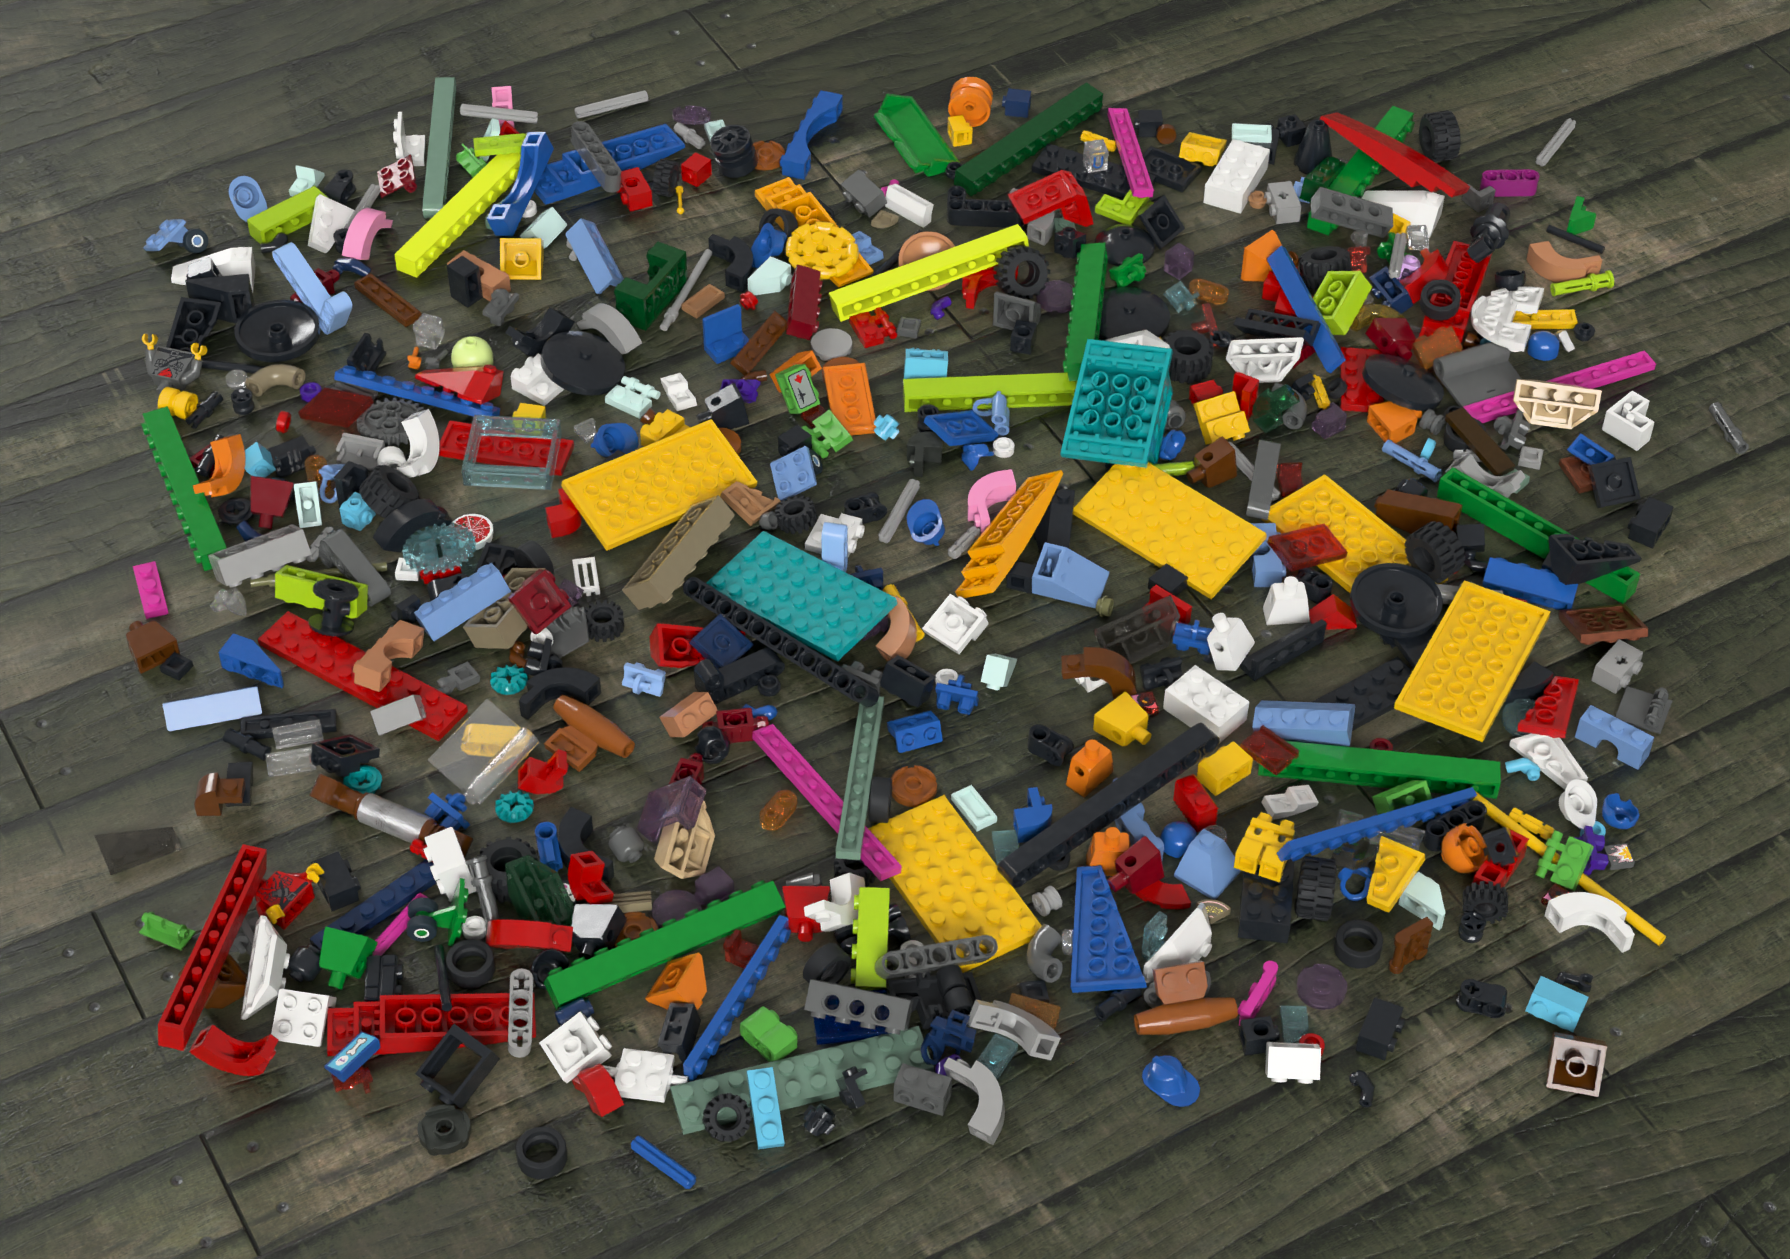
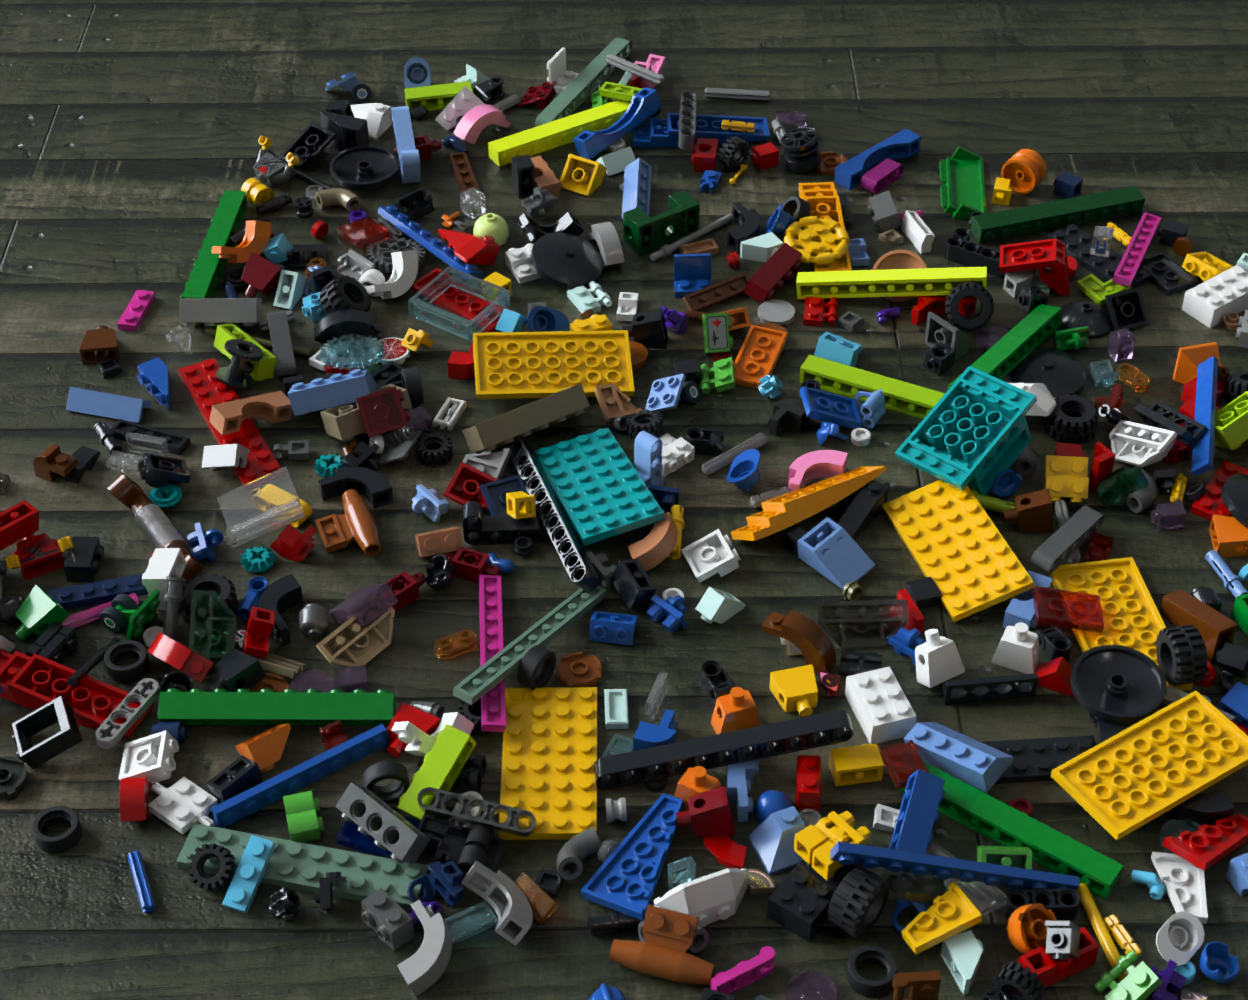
camera: 30 degrees right, 5 degrees down
none -> yellow bracket [401,328,434,352]
none -> light grey wing [463,448,511,480]
none -> medium azure brick [495,308,527,332]
none -> yellow brick [506,491,536,519]
none -> clear tile [645,671,668,721]
none -> blue plate [700,170,722,194]
none -> yellow axle [721,120,755,133]
none -> magenta beam [860,158,904,194]
none -> blue brick [889,769,945,875]

